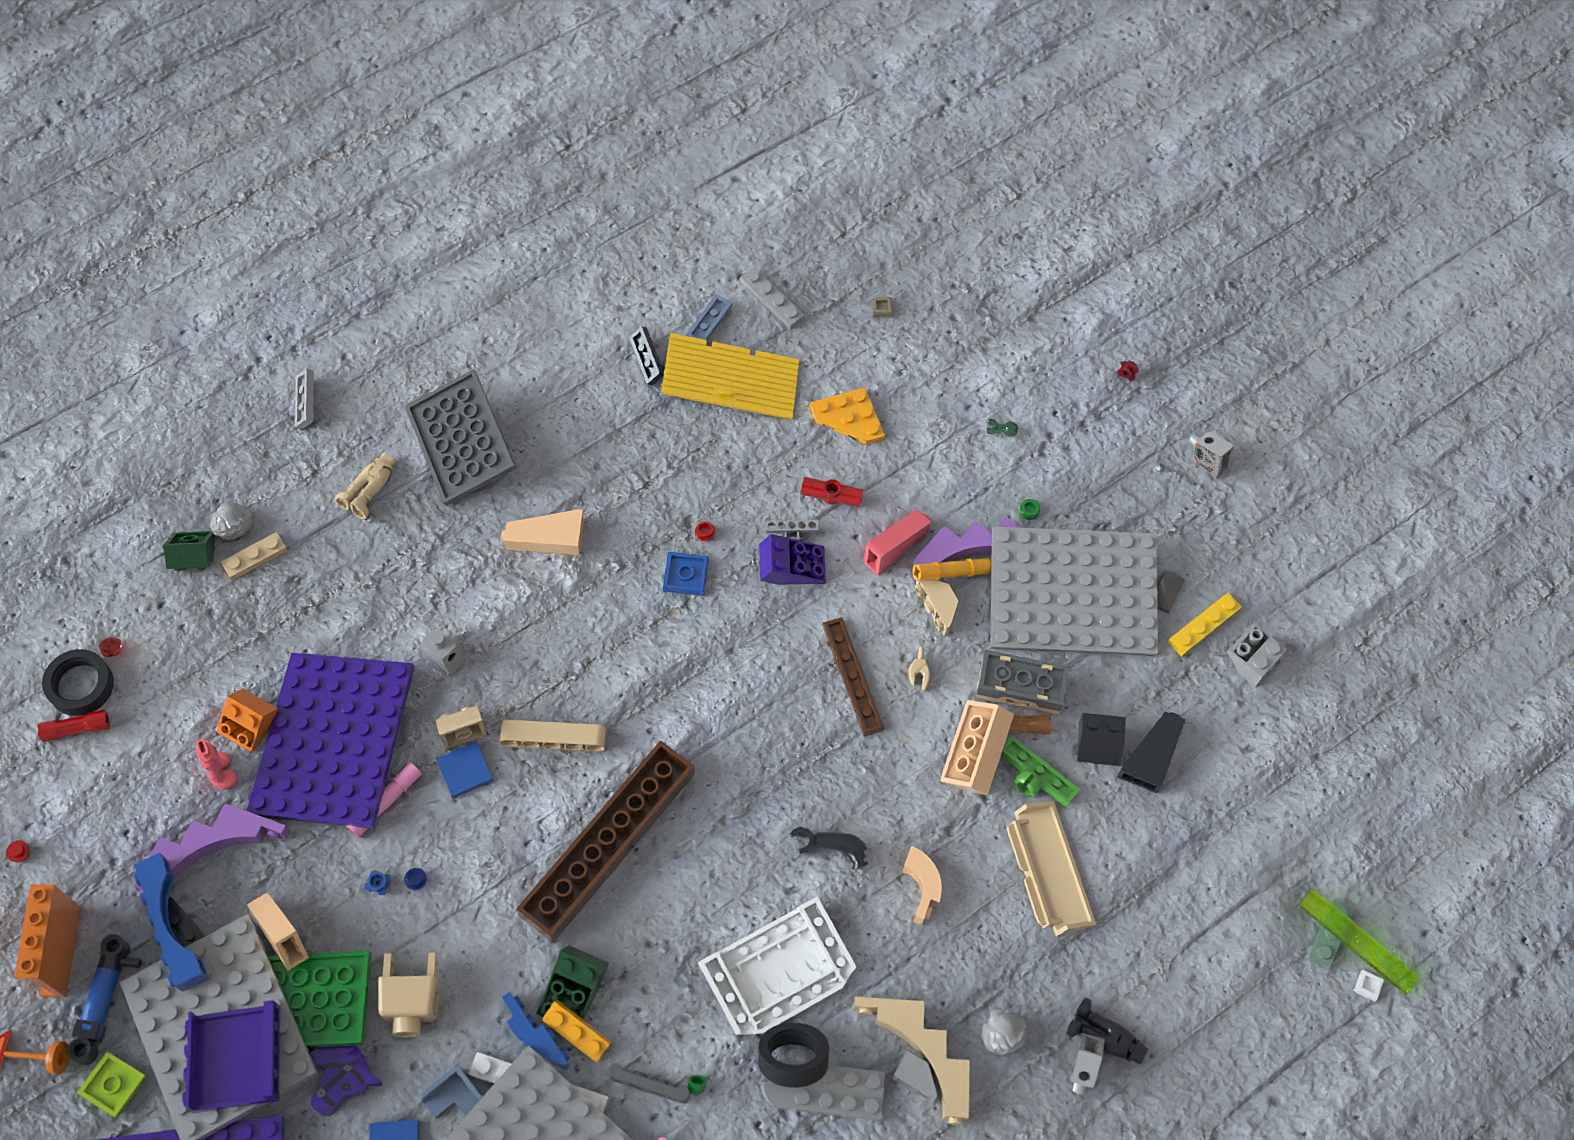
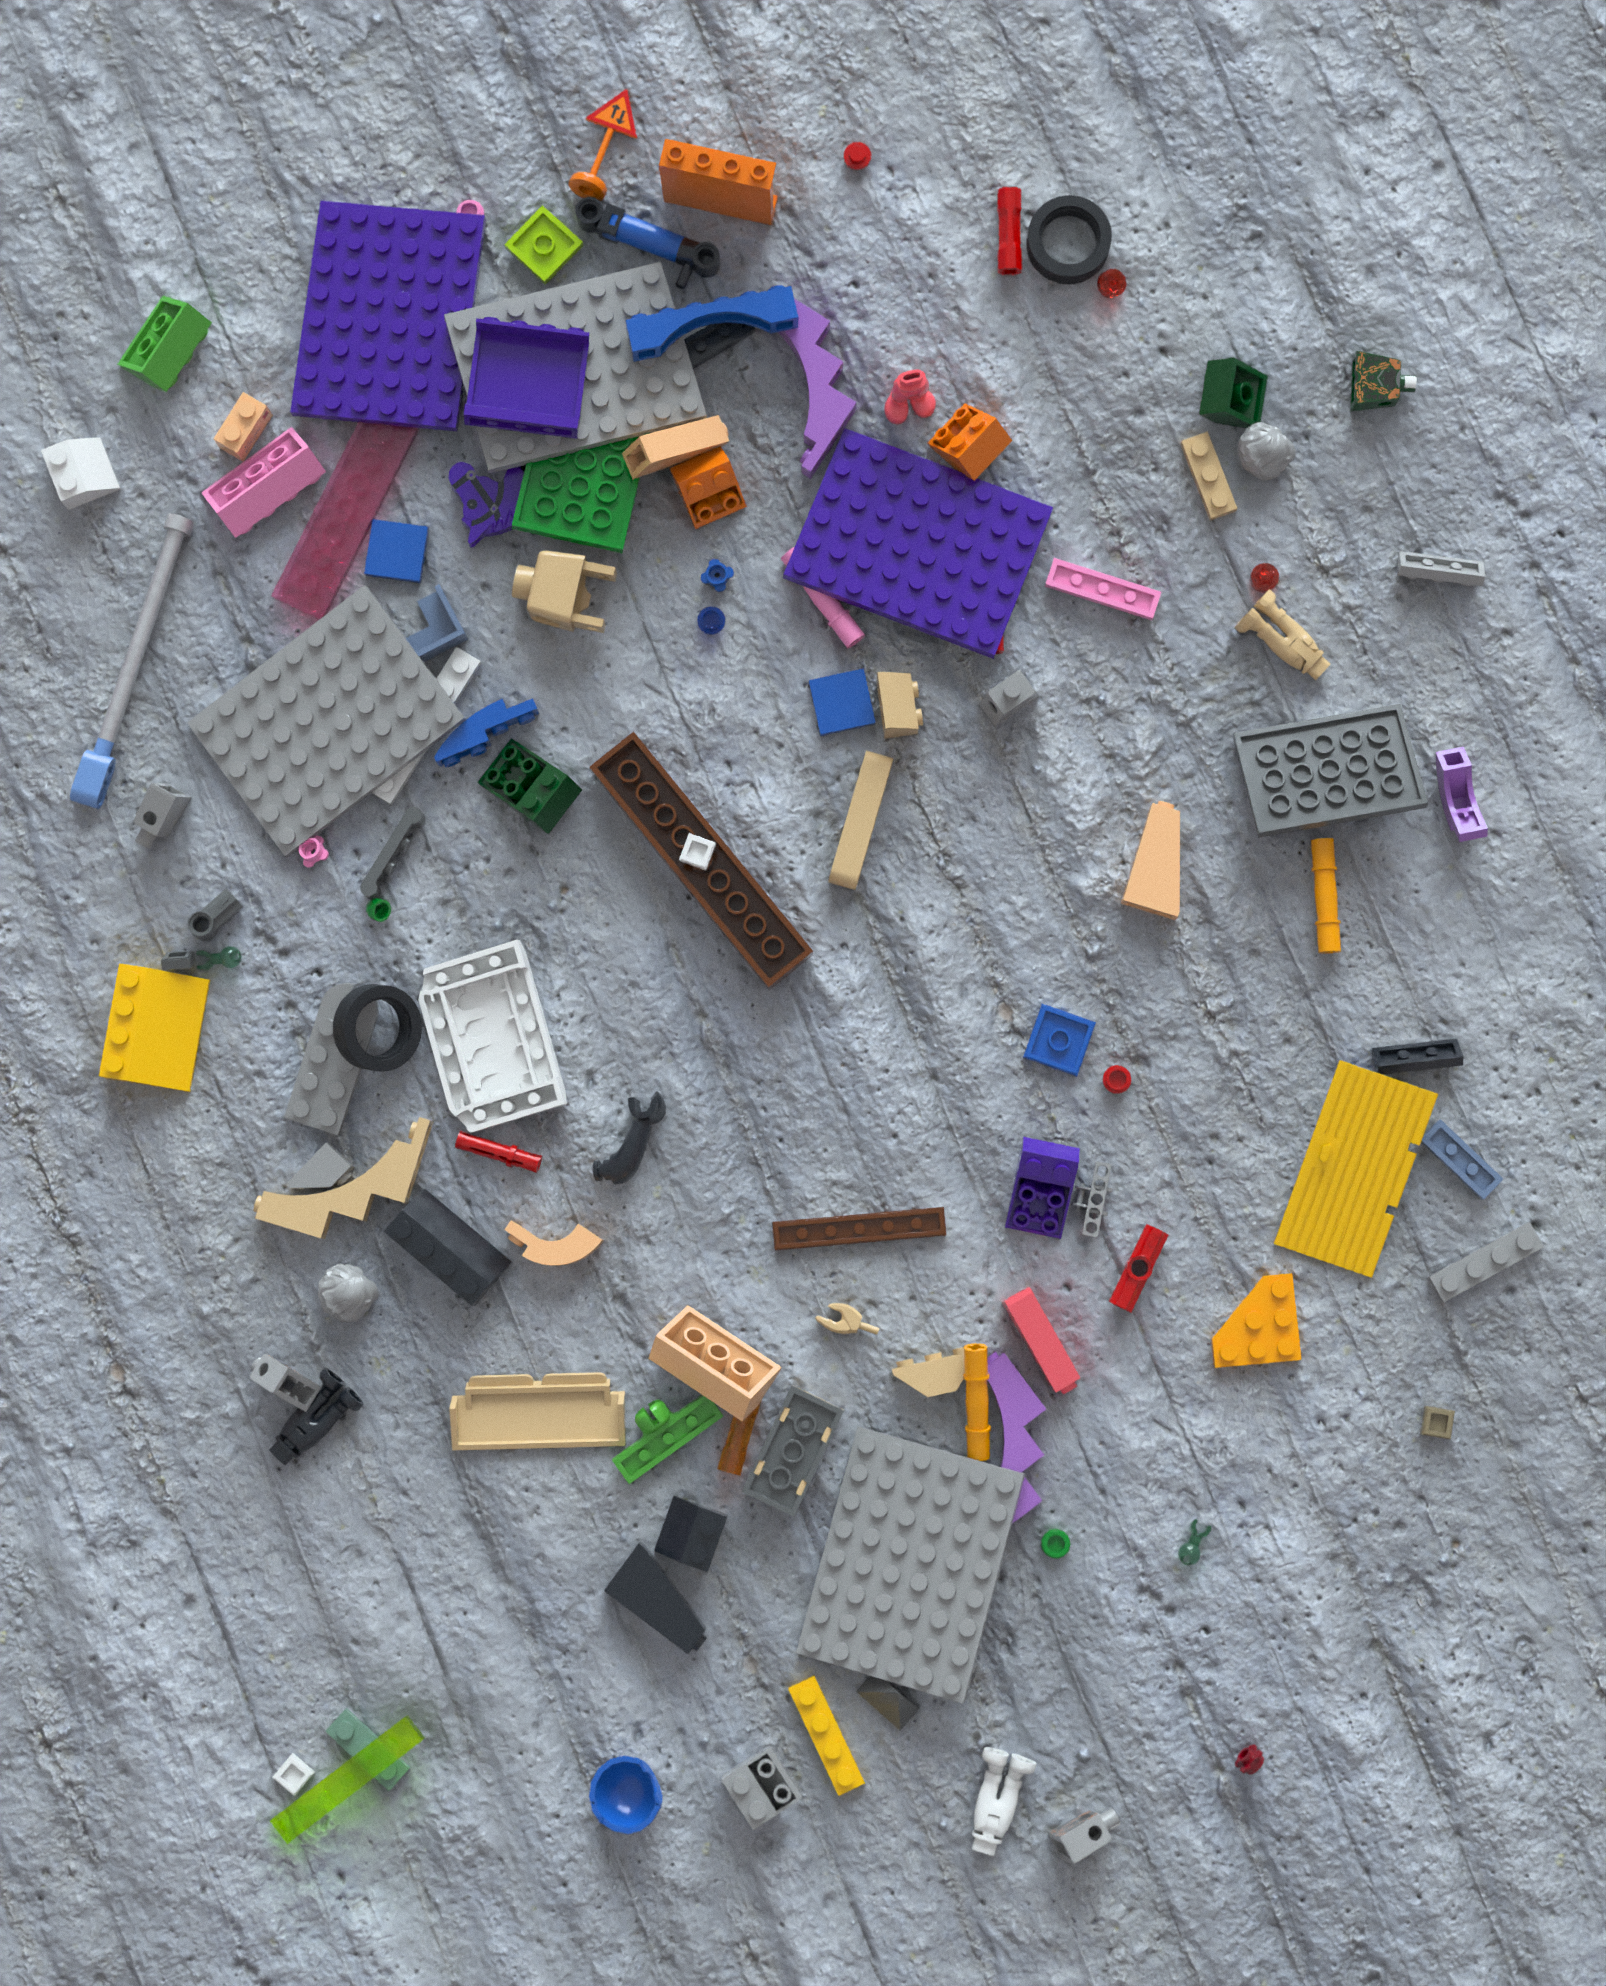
camera: 110 degrees right, 20 degrees up
light orange plate [542,1000,612,1063] -> none
none -> black slope [384,1188,512,1306]
none -> red pin [455,1131,542,1173]
none -> blue cylinder [589,1756,663,1834]
none -> orange slope [670,446,747,529]
none -> white tile [679,833,716,871]
none -> white piece [972,1747,1037,1856]
none -> bright pink plate [1045,558,1161,620]
none -> clear red tile [1250,563,1279,593]
none -> light orange piece [1311,838,1341,954]
none -> torso [1350,351,1416,411]
none -> medium lavender arch [1436,747,1488,842]

